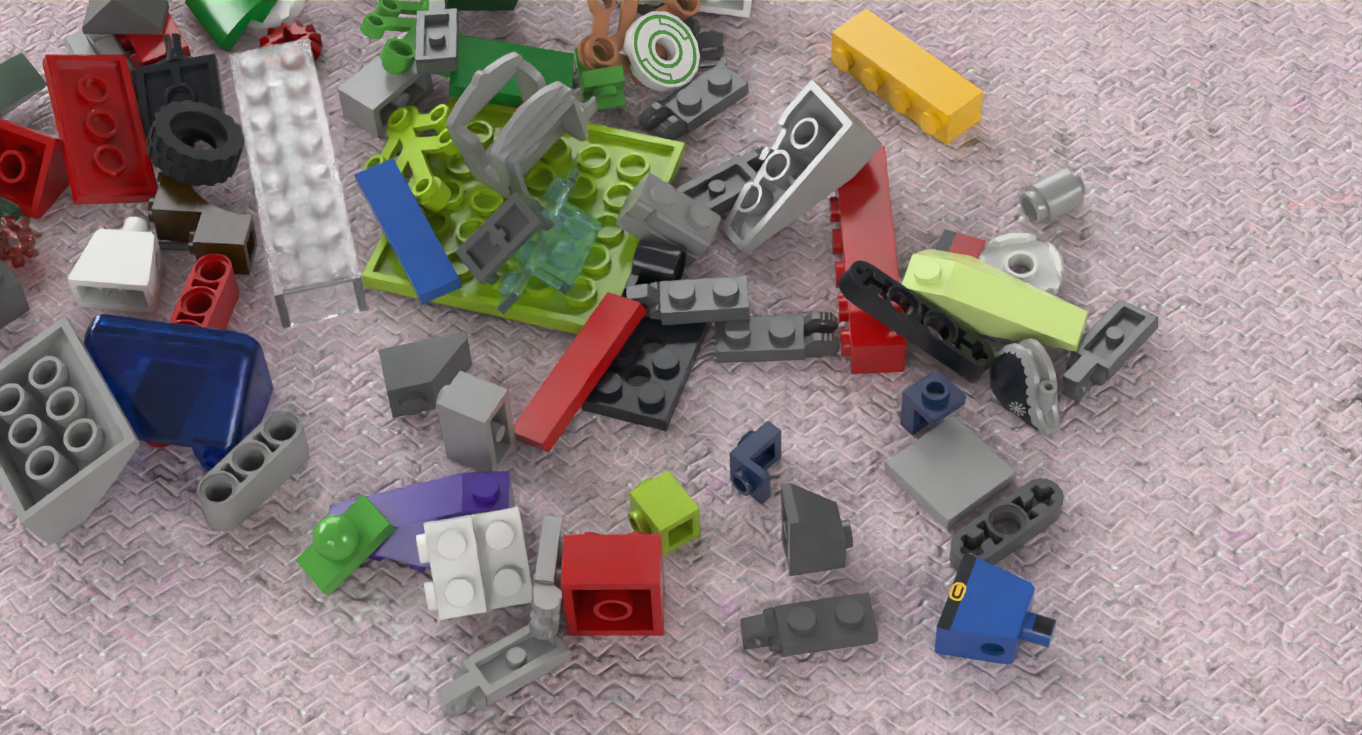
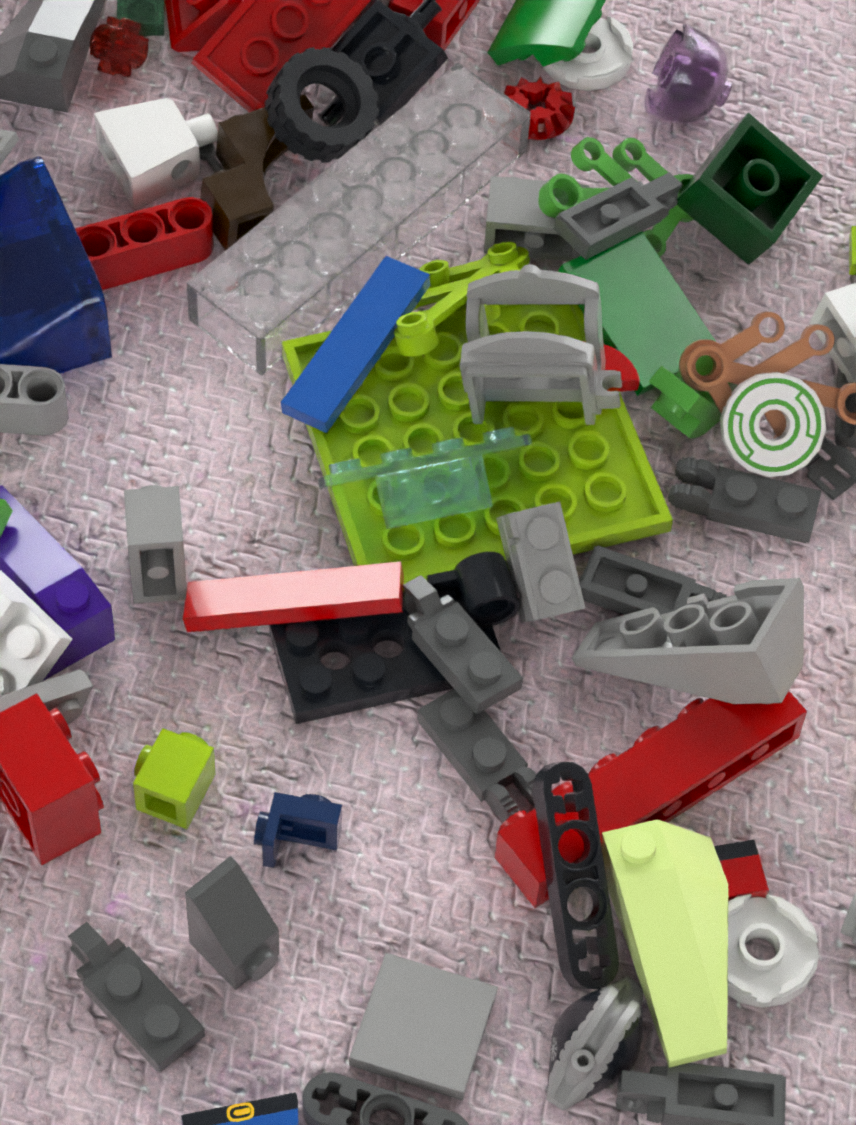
camera: 50 degrees right, 5 degrees up
dark grey slope [378,331,472,418] -> none
dark grey hinge [455,191,555,285] -> none
dark blue bracket [900,369,966,436] -> none

